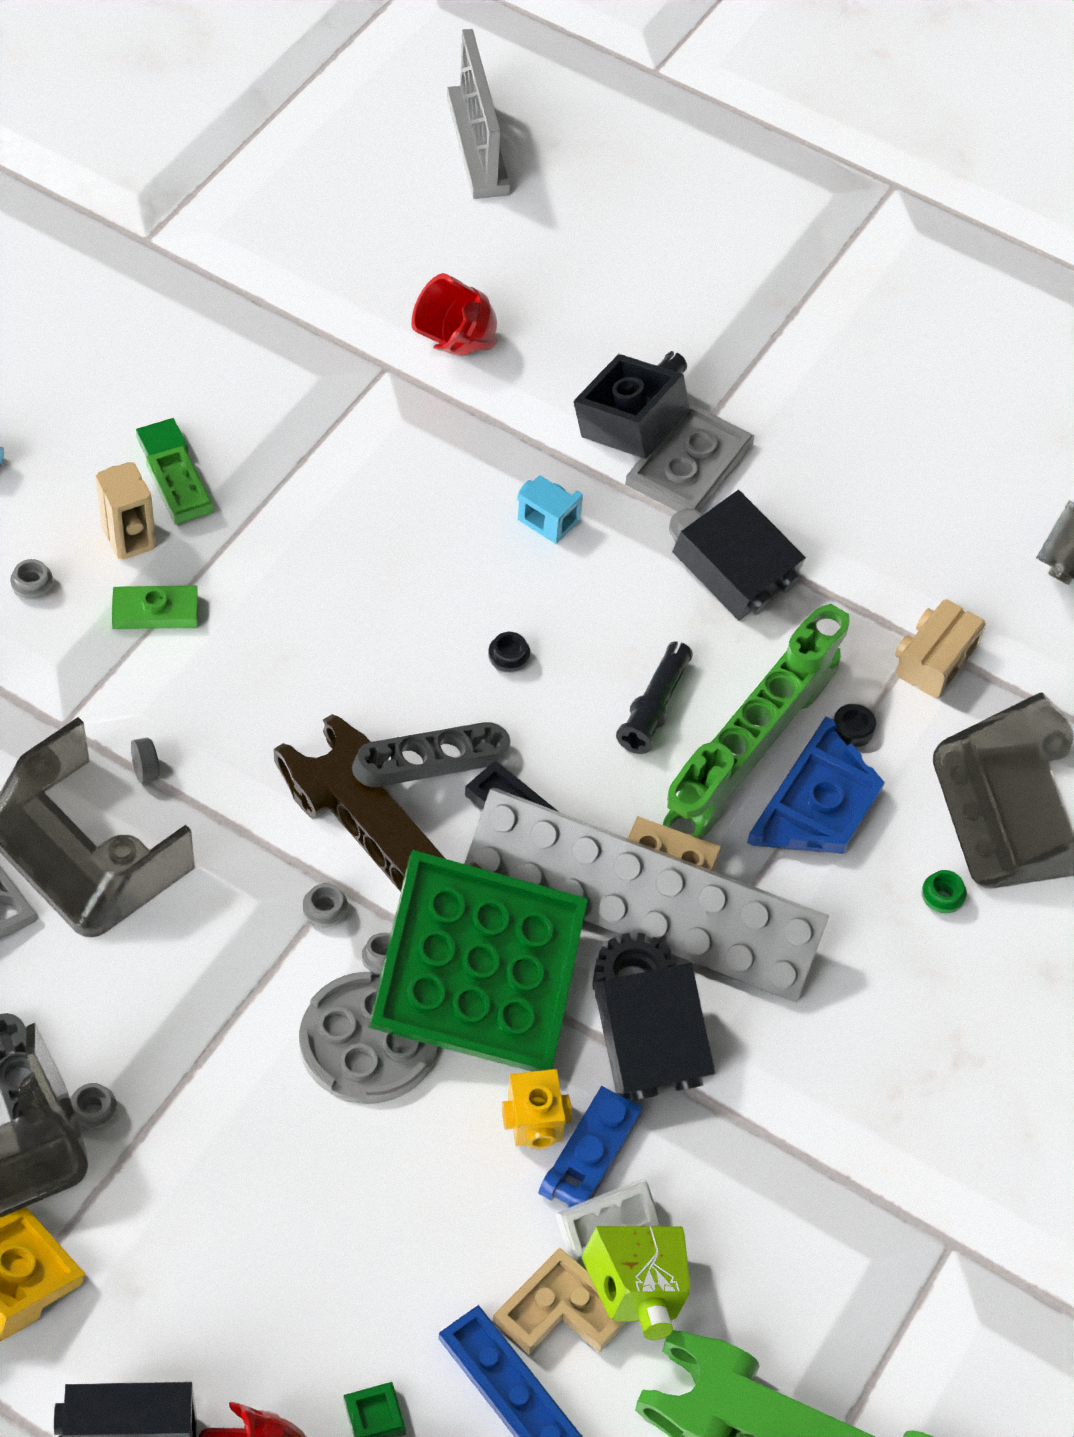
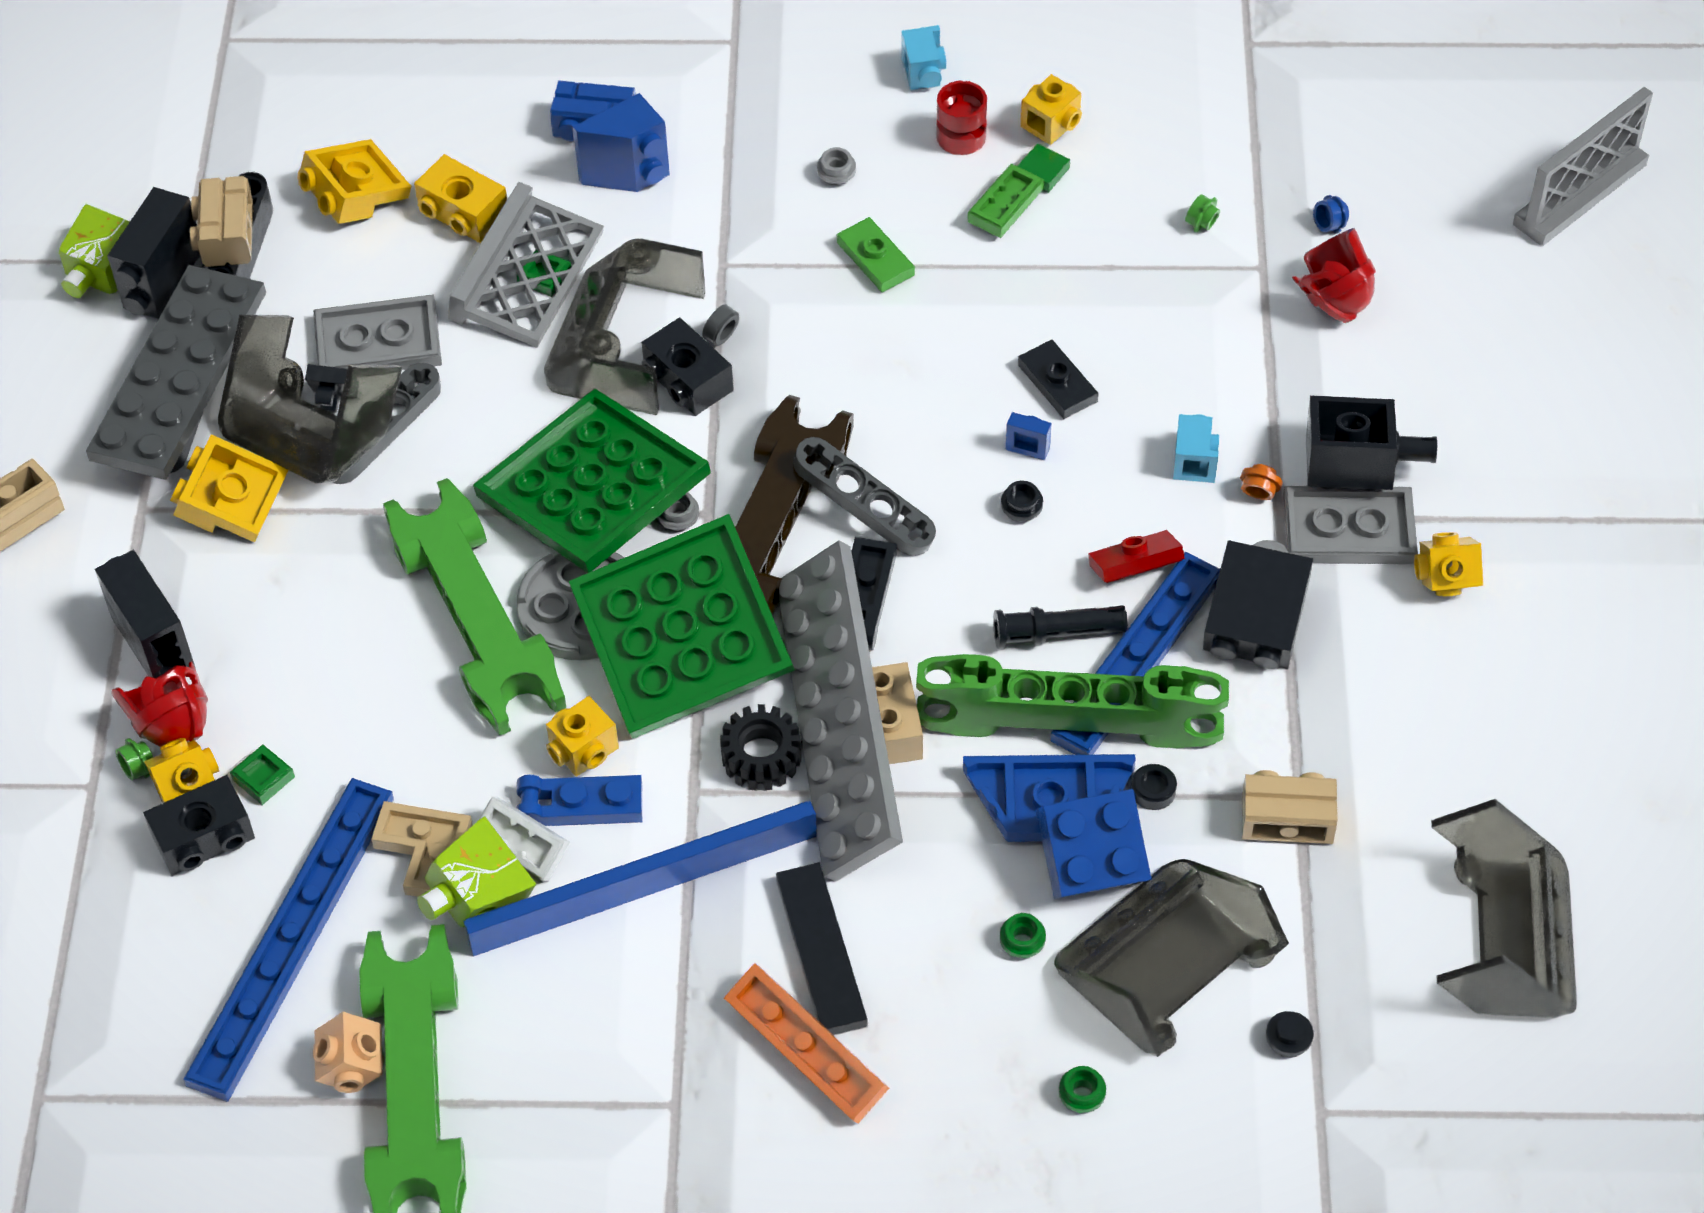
camera: 65 degrees right, 0 degrees up
light grey plate [68,1083,117,1130] -> none
tan brick [95,462,156,560] -> none
black brick [593,963,715,1101] -> none
none -> bright green piece [382,478,567,735]
none -> blue tile [464,801,817,956]
none -> green plate [473,388,711,573]
none -> black brick [641,317,734,416]
none -> orange plate [724,963,889,1124]
none -> black tile [776,862,868,1035]
none -> red wheel [936,80,987,155]
none -> blue plate [1006,412,1052,461]
none -> black plate [1018,339,1099,419]
none -> yellow brick [1020,74,1082,145]
none -> blue brick [1036,789,1152,899]
none -> blue tile [1050,551,1220,755]
none -> red plate [1088,530,1185,583]
none -> bright green plate [1185,194,1221,232]
none -> orange plate [1240,464,1283,500]
none -> blue plate [1313,195,1349,234]
none -> yellow brick [1414,532,1483,596]

